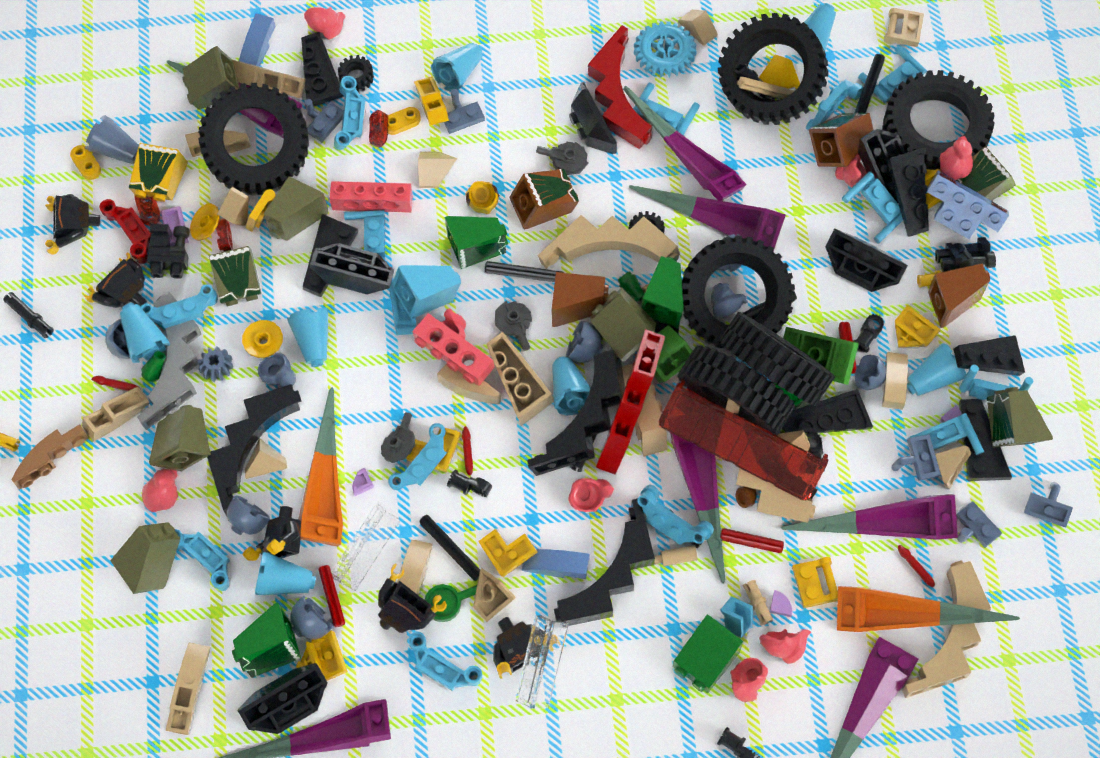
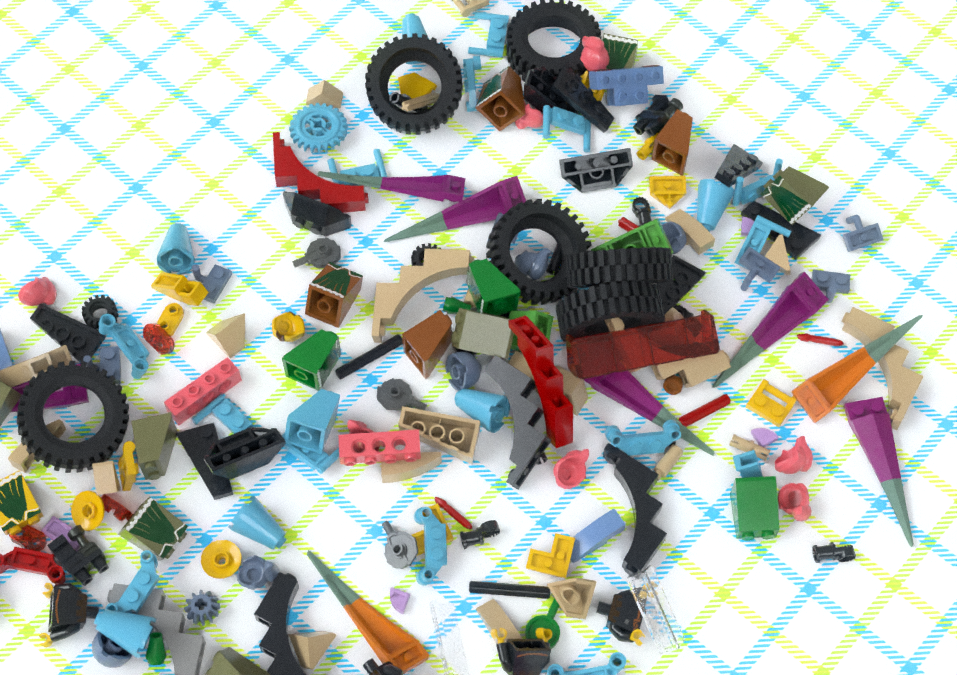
camera: 45 degrees left, 5 degrees down
black axle [854,54,885,113] -> none

